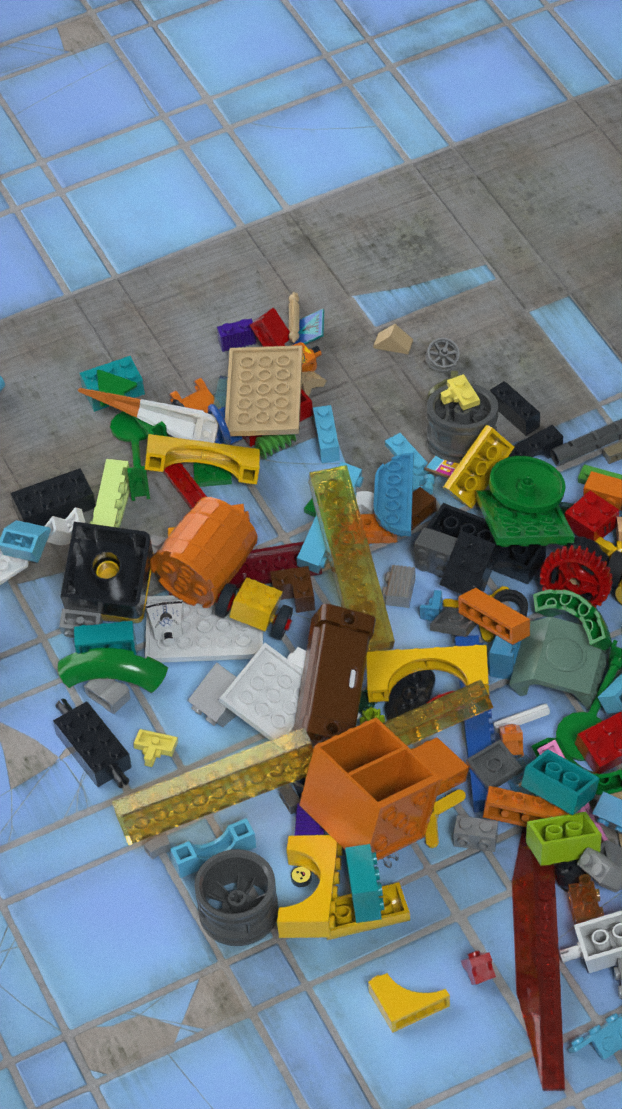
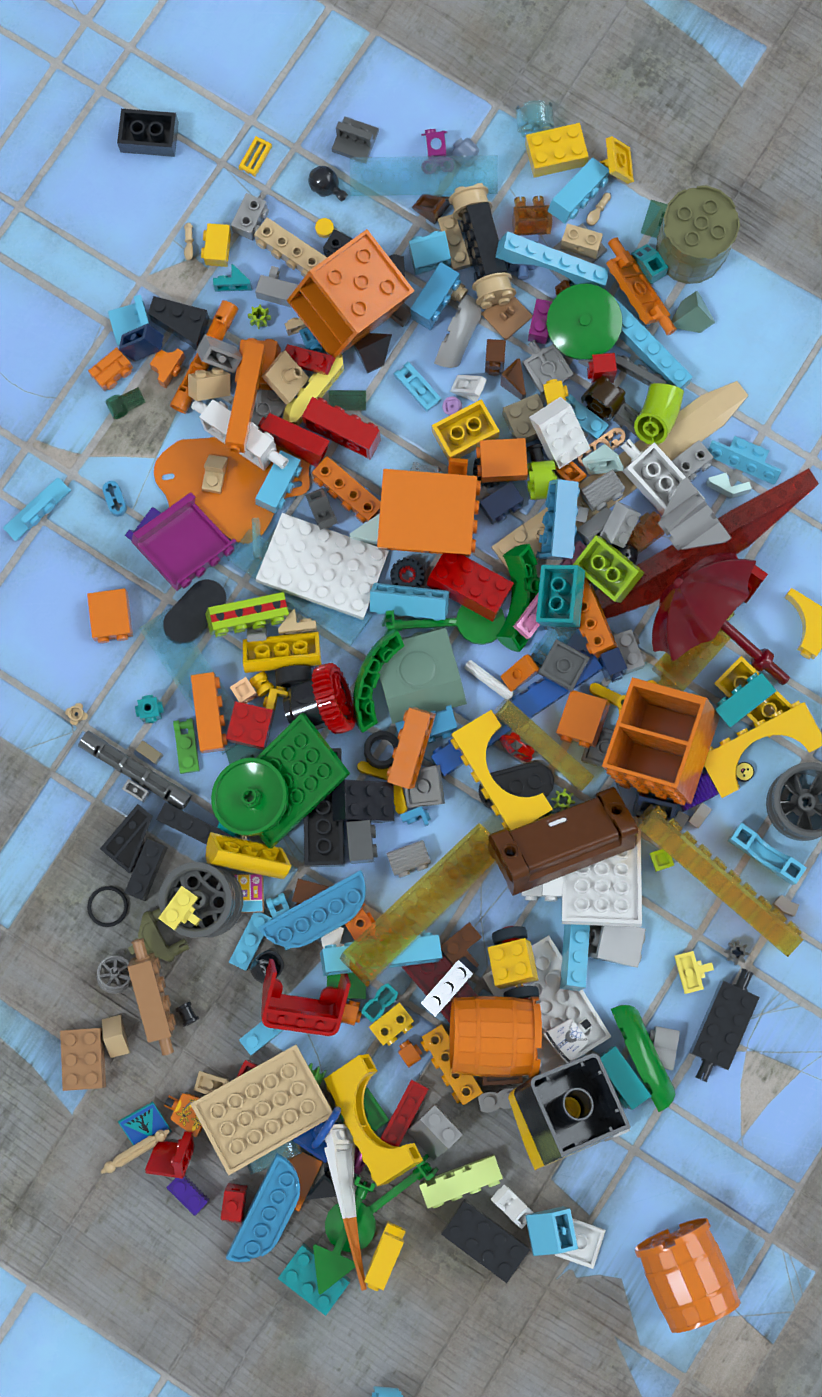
camera: 120 degrees left, 30 degrees up
none -> medium nougat brick [60,1028,106,1091]
none -> black tyre [87,886,128,927]
none -> black wedge [100,804,153,874]
none -> light grey piece [122,779,150,803]
none -> medium nougat brick [127,938,176,1056]
none -> black bush [175,1001,199,1027]
none -> red torso [221,1183,248,1224]
none -> dark azure plate [226,1153,300,1262]
none -> black helmet [250,950,284,983]
none -> red windscreen [261,959,351,1036]
none -> orange plate [341,1000,362,1026]
none -> teal brick [361,983,399,1022]
none -> yellow arch [364,1221,406,1291]
none -> yellow brick [369,1002,414,1046]
none -> light grey slope [407,1104,463,1160]
none -> brick [421,956,478,1017]
none -> medium azure brick [560,924,590,991]
none -> dark blue brick [598,647,627,683]
none -> dark red piece [652,552,790,685]
none -> clear yellow brick [652,612,735,691]
none -> light grey brick [658,477,731,551]
none -> light grey piece [688,802,712,828]
none -> light aqua slope [706,473,752,499]
none -> dark grey gear [724,940,749,965]

